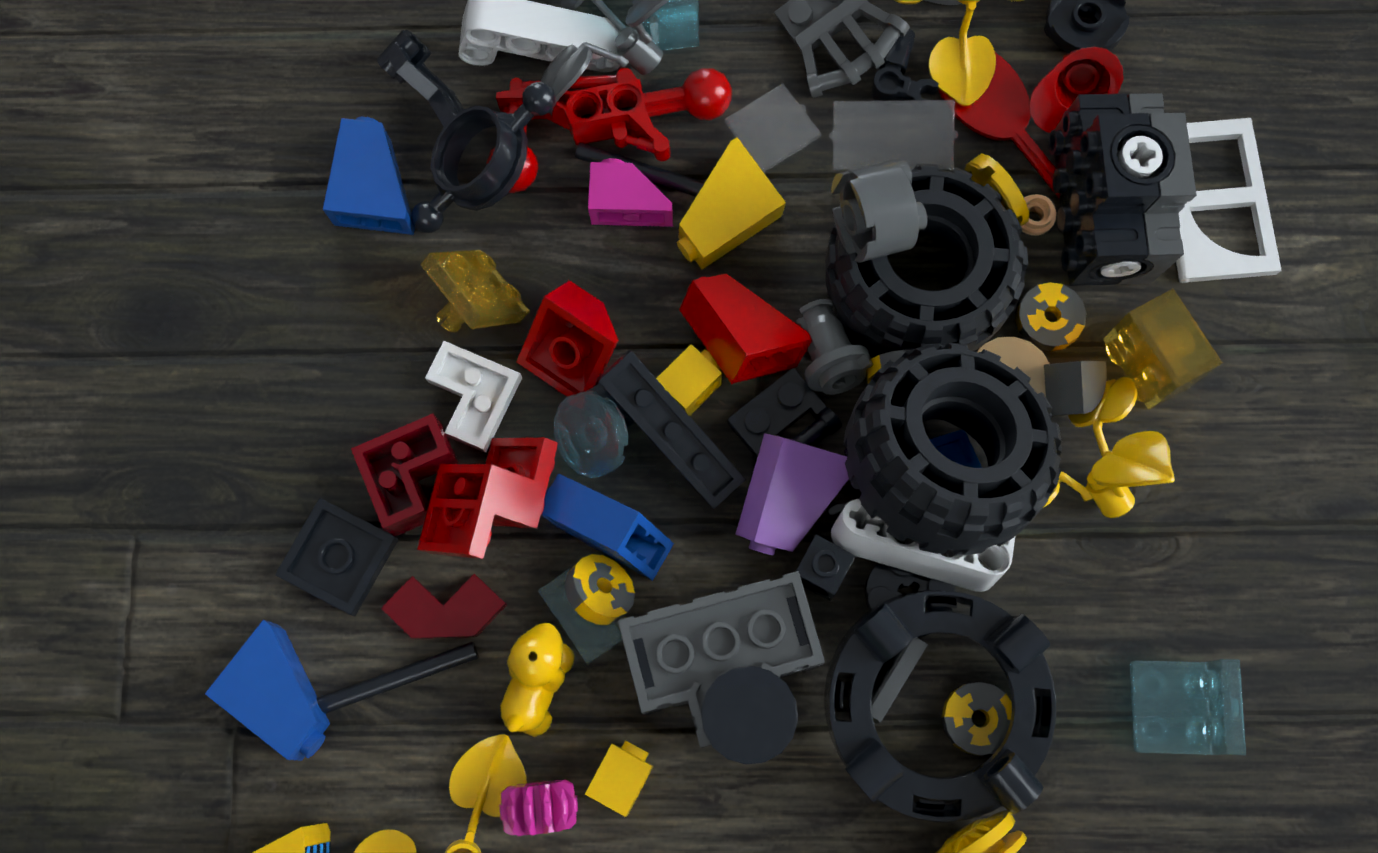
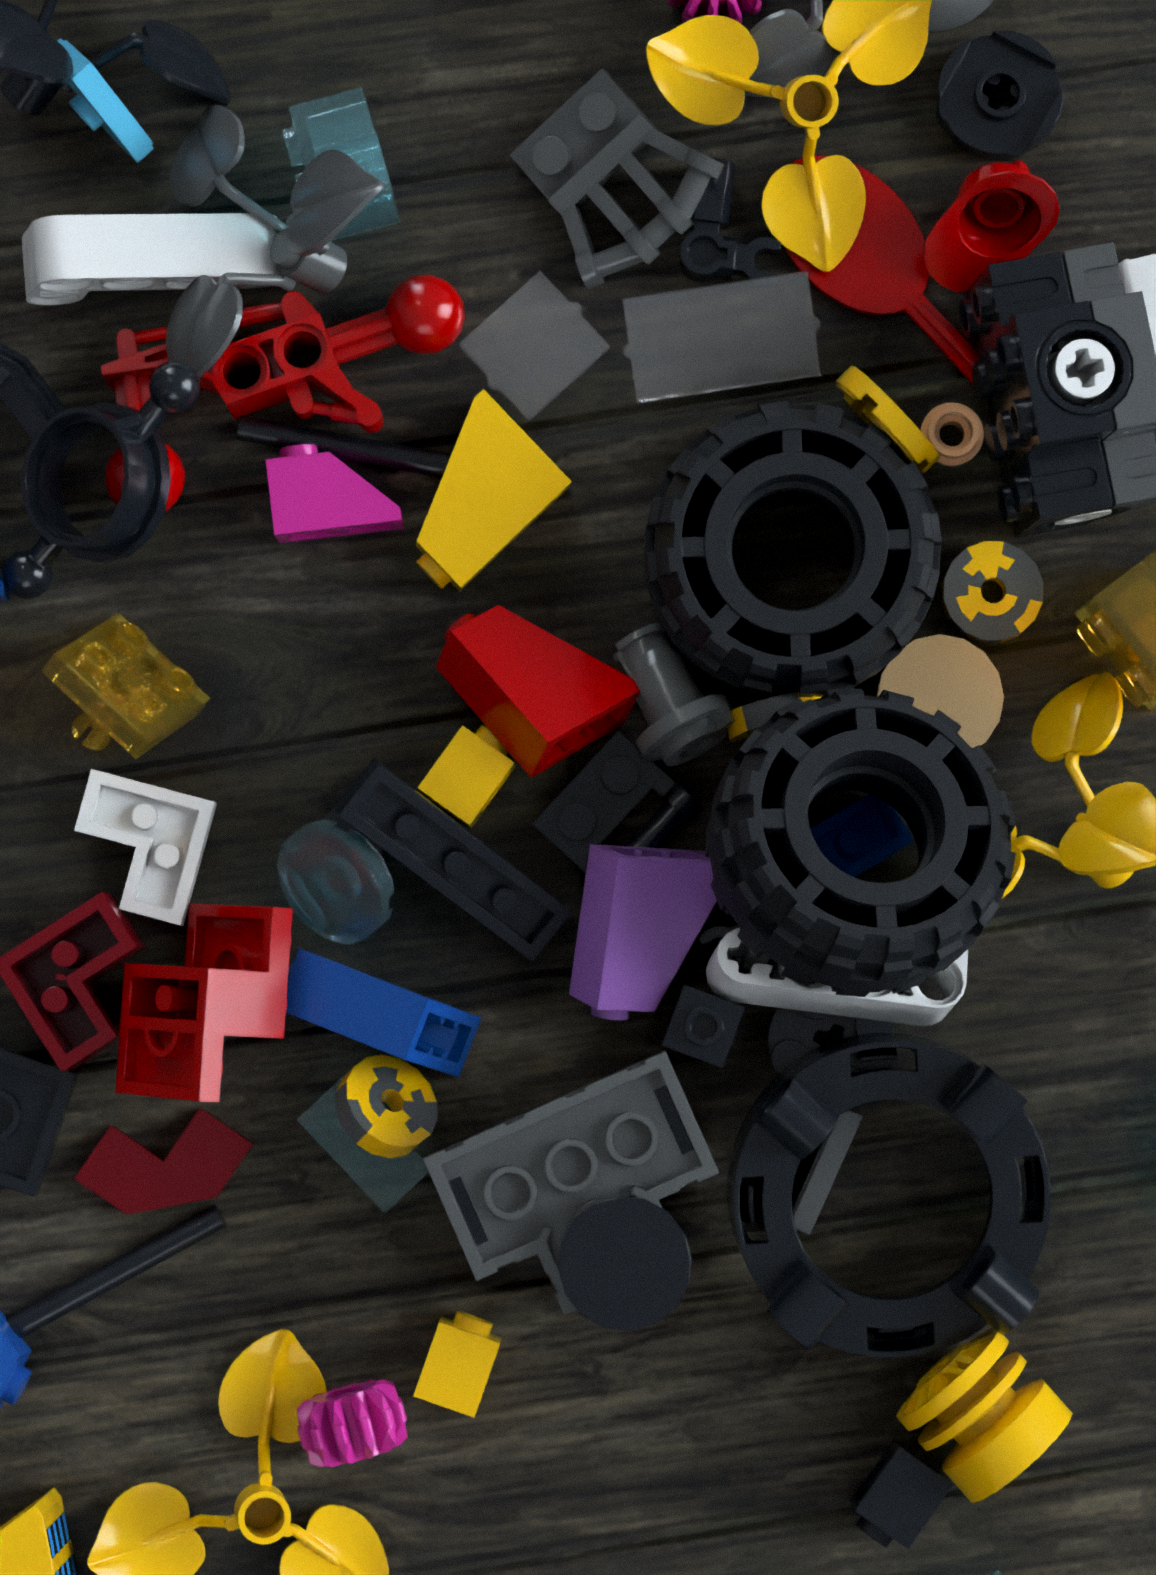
camera: 15 degrees left, 10 degrees up
yellow animal [500,623,575,737] -> none
red slope [516,280,619,408] -> none
dark grey brick [831,160,927,263] -> none
piece [941,682,1012,756] -> none
dark grey brick [1044,361,1107,416] -> none

